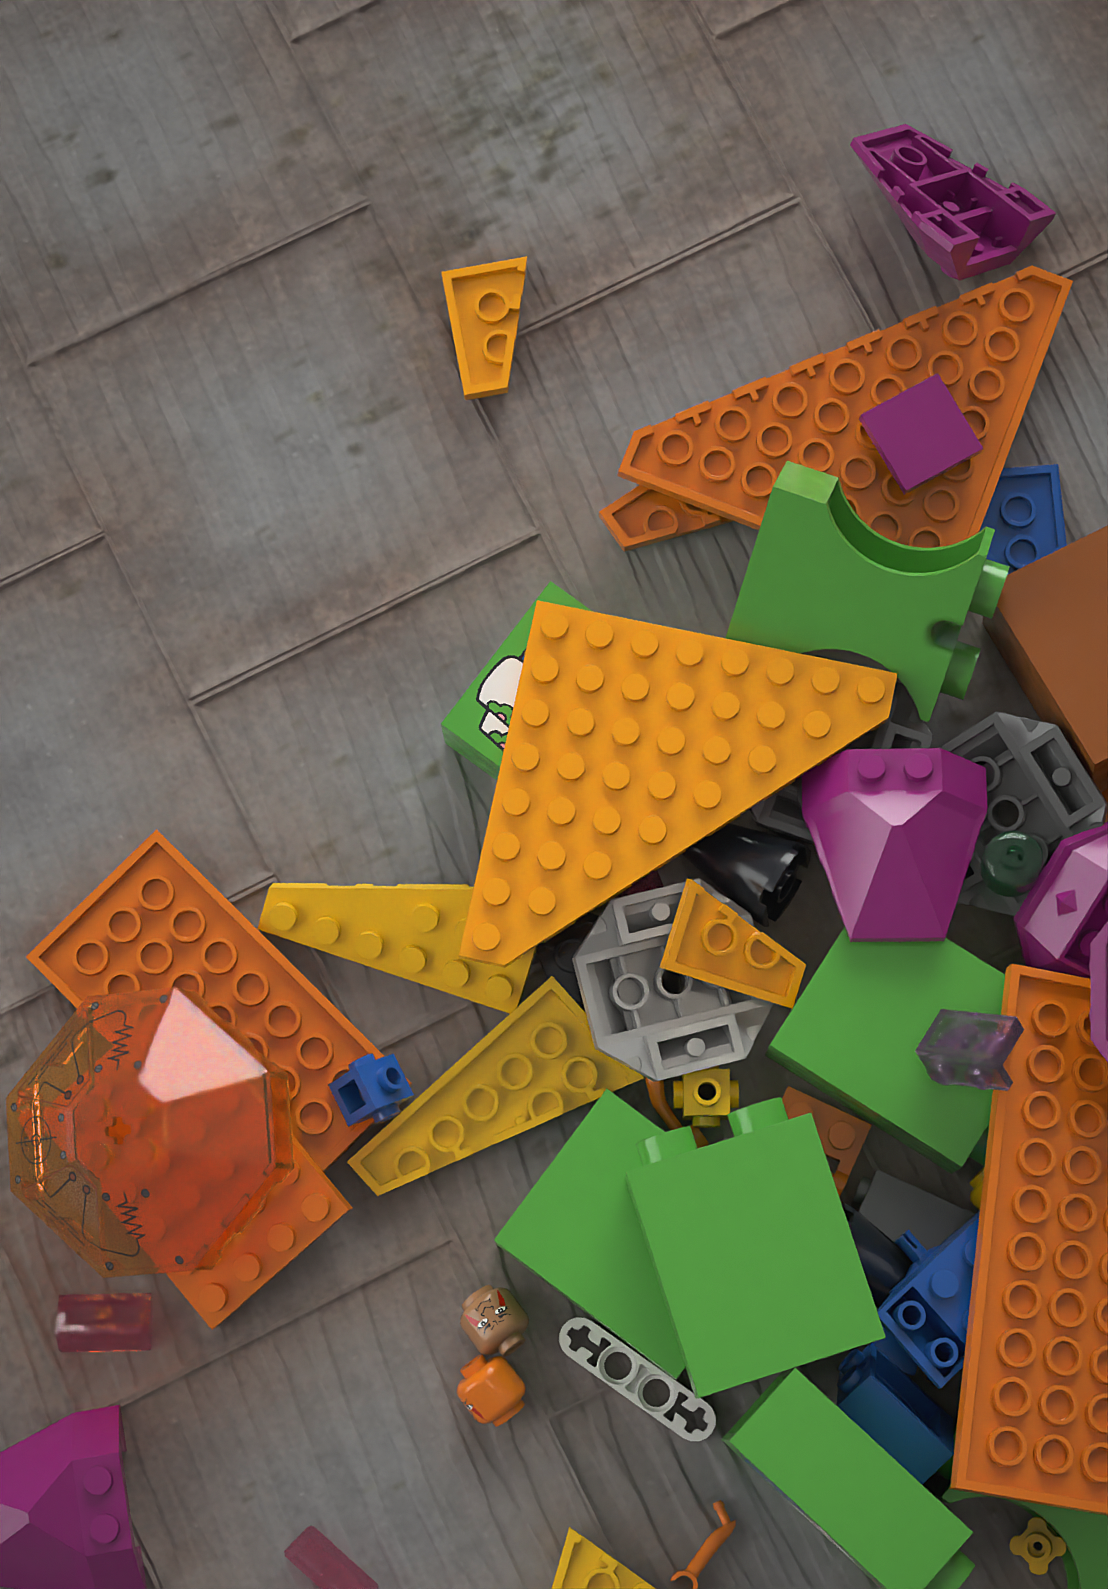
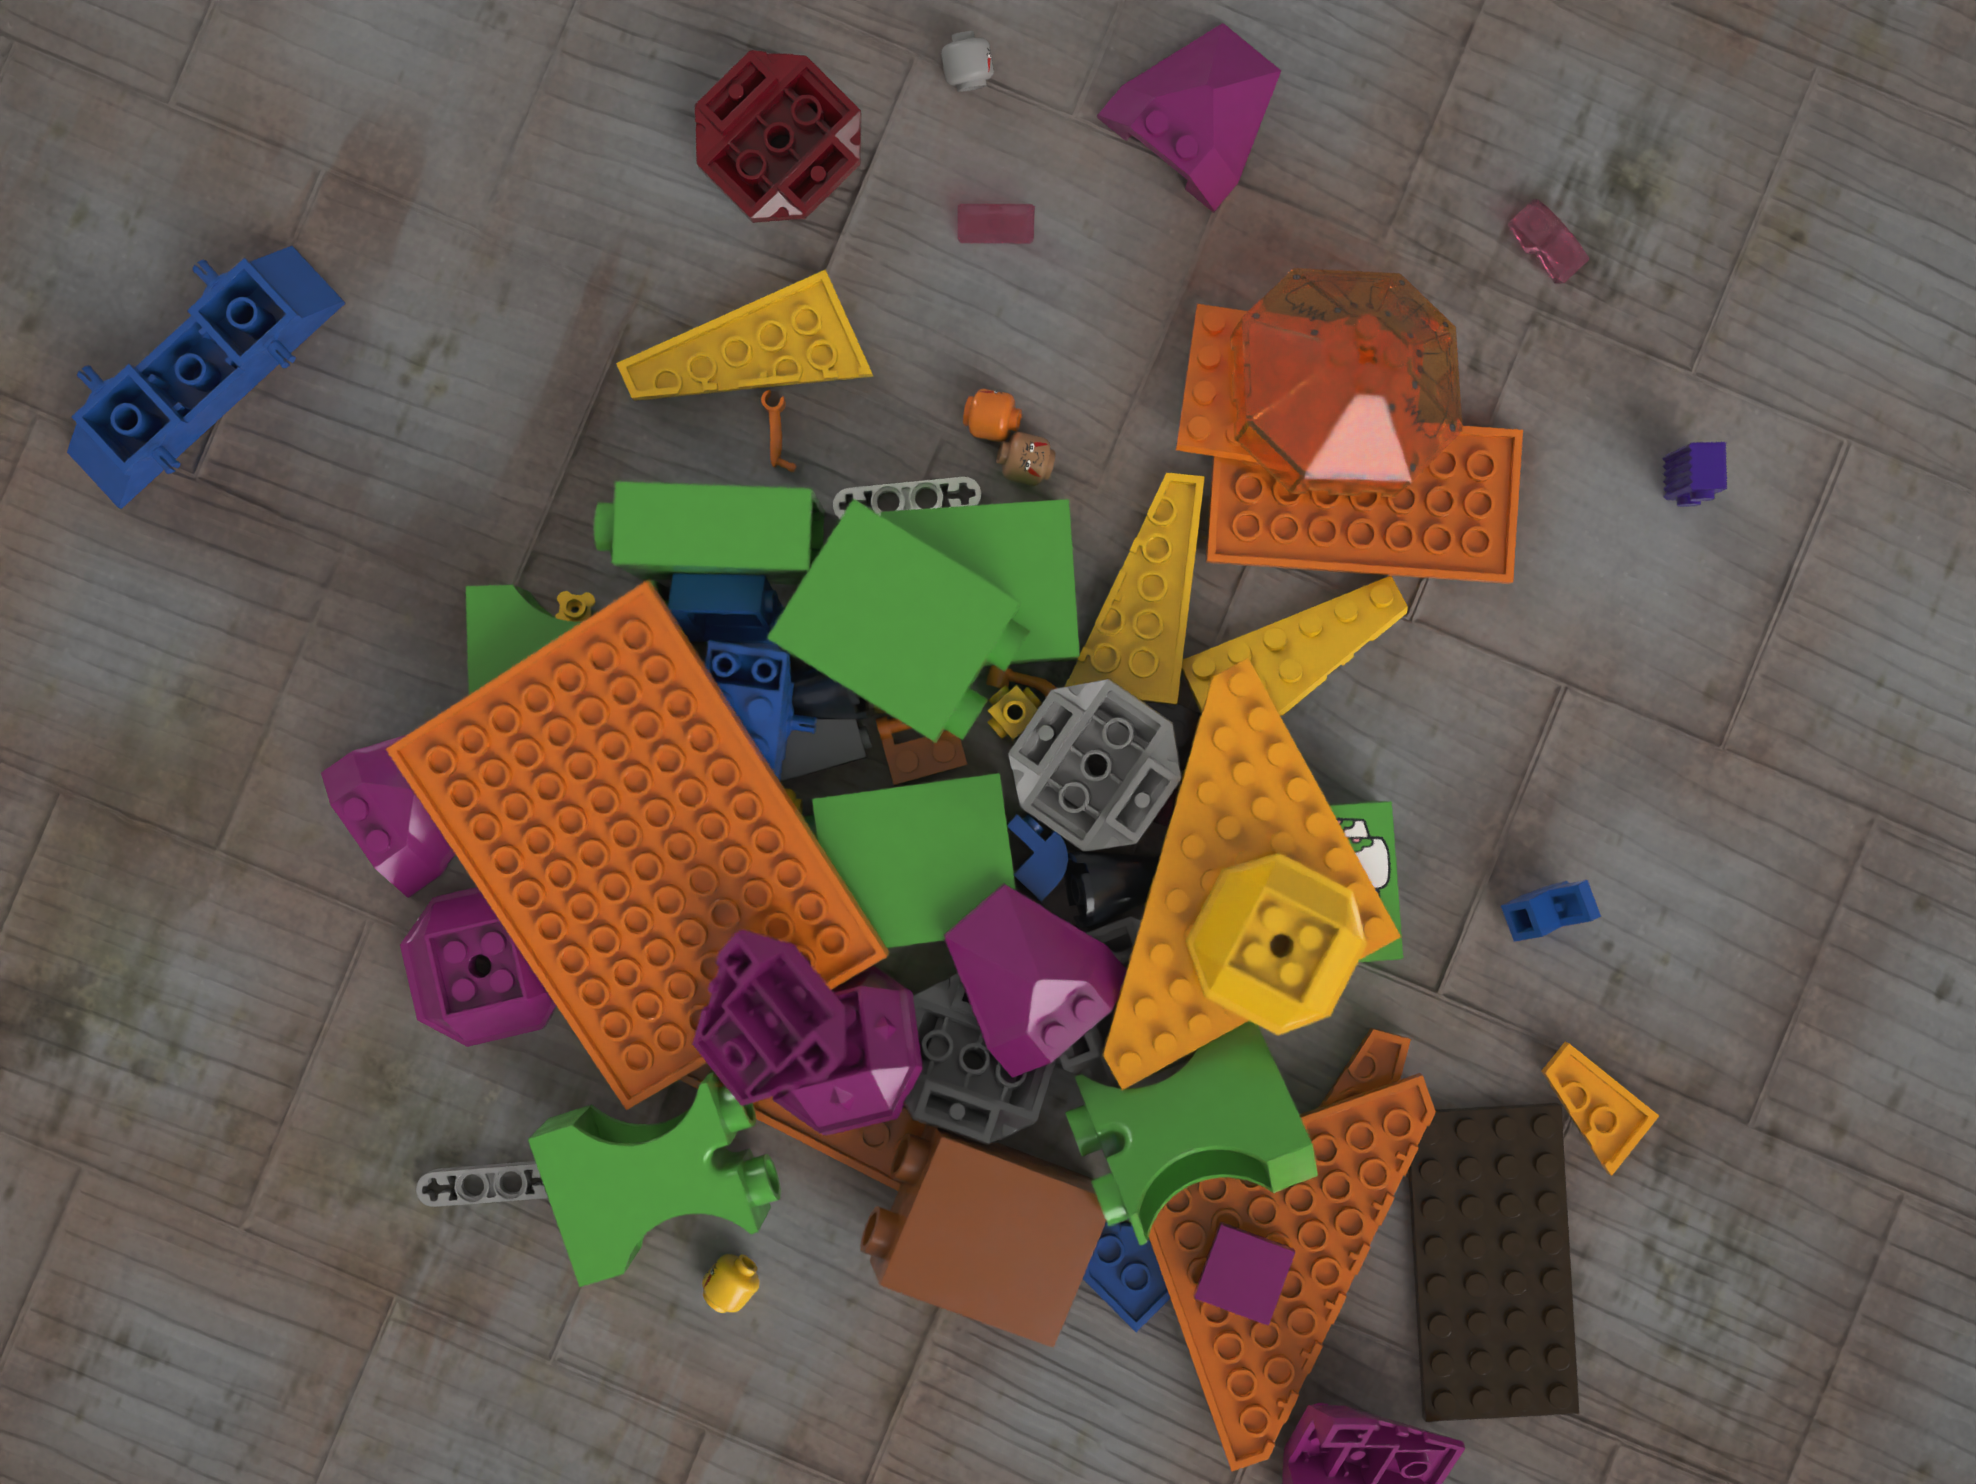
camera: 135 degrees right, 10 degrees up
clear pink slope [55,1293,152,1353] -> none
blue brick [328,1053,414,1127] -> none
light orange wing [660,879,806,1009] -> none
bracket [915,1009,1024,1091] -> none
clear green head [980,831,1044,897] -> none
none -> blue brick [1007,814,1068,902]
none -> yellow piece [1186,853,1367,1035]
none -> dark brown plate [1408,1103,1580,1422]
none -> blue brick [1501,880,1601,942]

